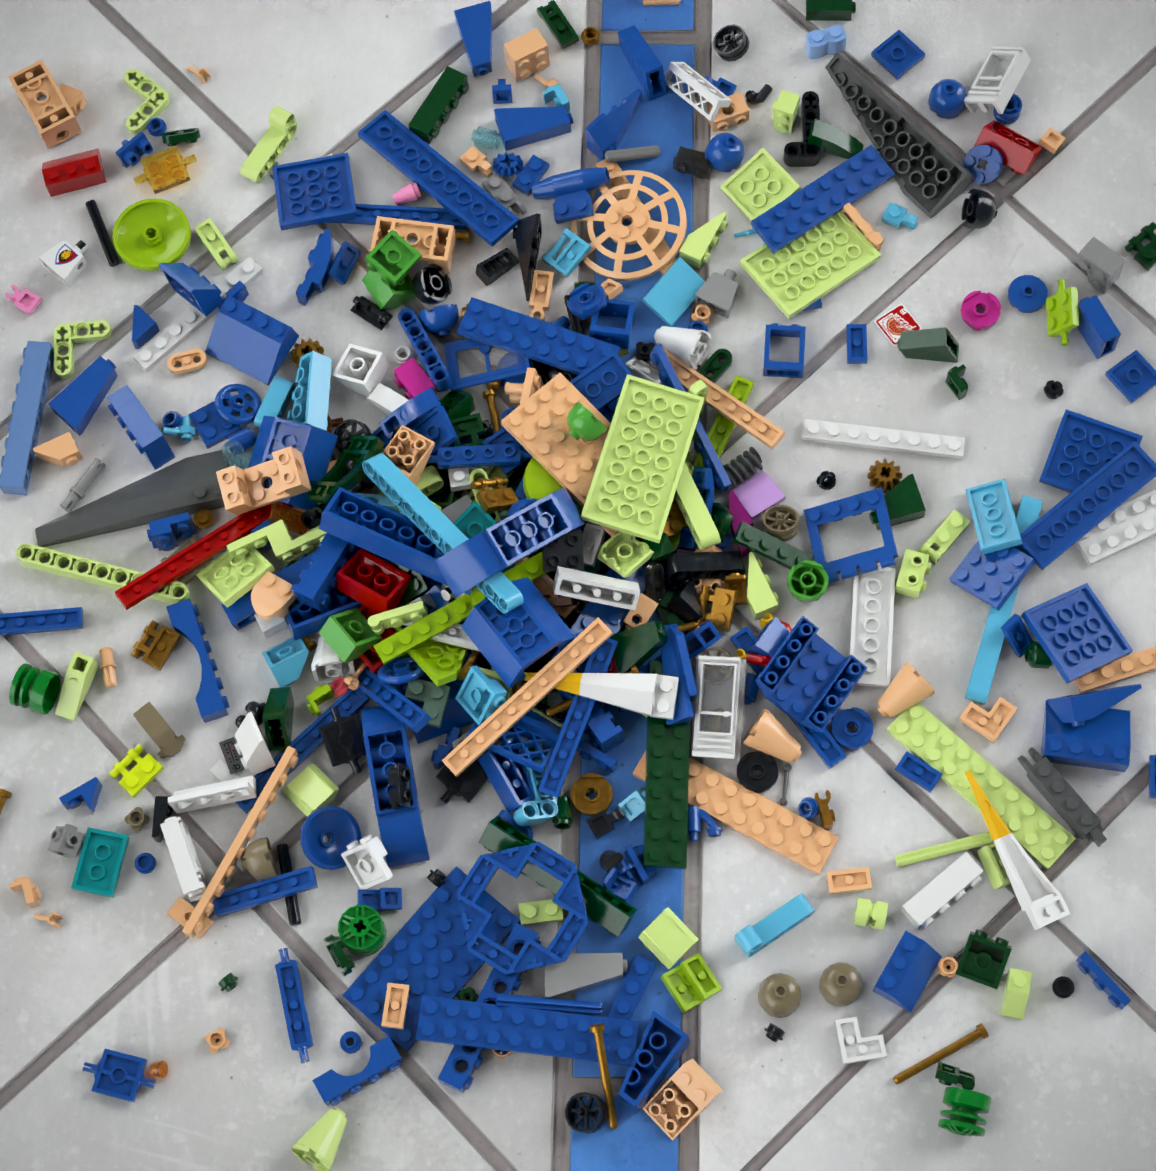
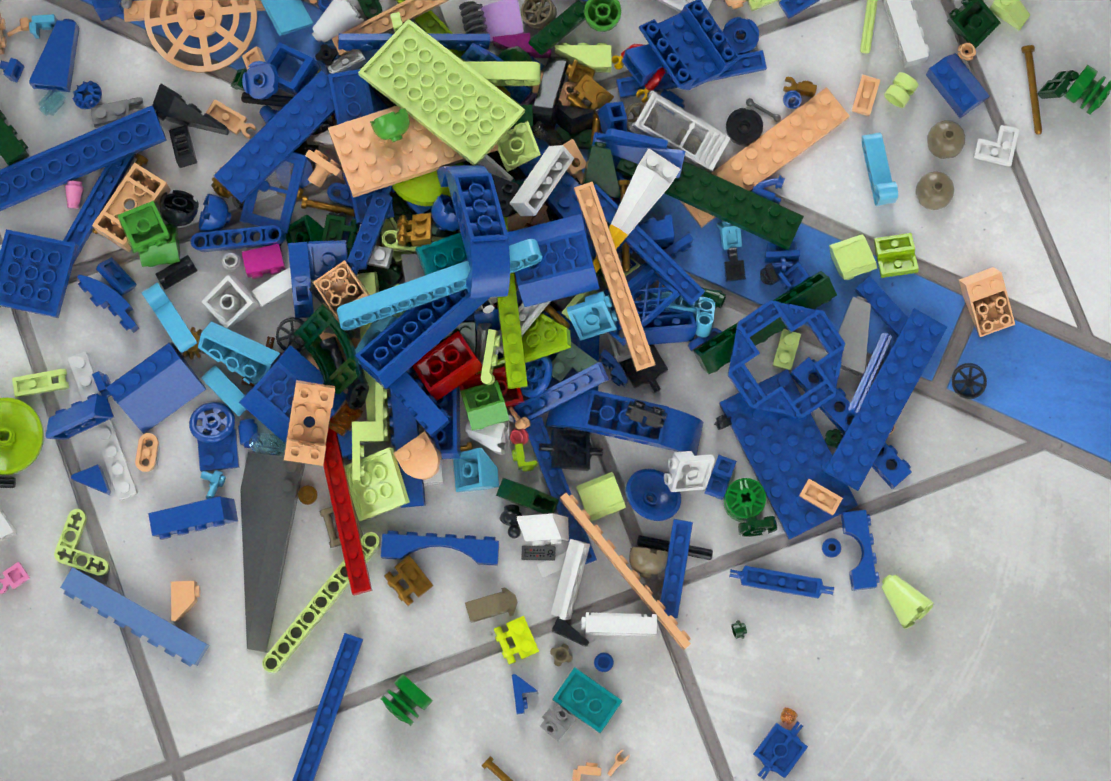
camera: 75 degrees left, 10 degrees up
blue slope [49,356,118,436] -> none
yellowish green slope [55,652,99,721] -> none
light grey pin [60,458,106,513] -> none
light nougat axle [99,647,117,688] -> none
blue plate [147,512,197,551] -> none
blue plate [163,411,182,428] -> none
light nougat plate [166,897,214,940] -> none
light nougat plate [205,1028,230,1053] -> none
light nougat plate [460,146,493,177] -> none
blue plate [512,155,550,196] -> none
blue plate [532,167,610,224] -> none
medium azure plate [541,228,592,278] -> none
pearl gold plate [571,773,613,816] -> none
pearl gold bar [589,1023,618,1129] -> none
blue wedge [618,1011,691,1112] -> none
light nougat cone [742,709,803,763] -> none
black plate [764,1023,785,1042] -> none
none -> medium azure beam [141,282,197,354]

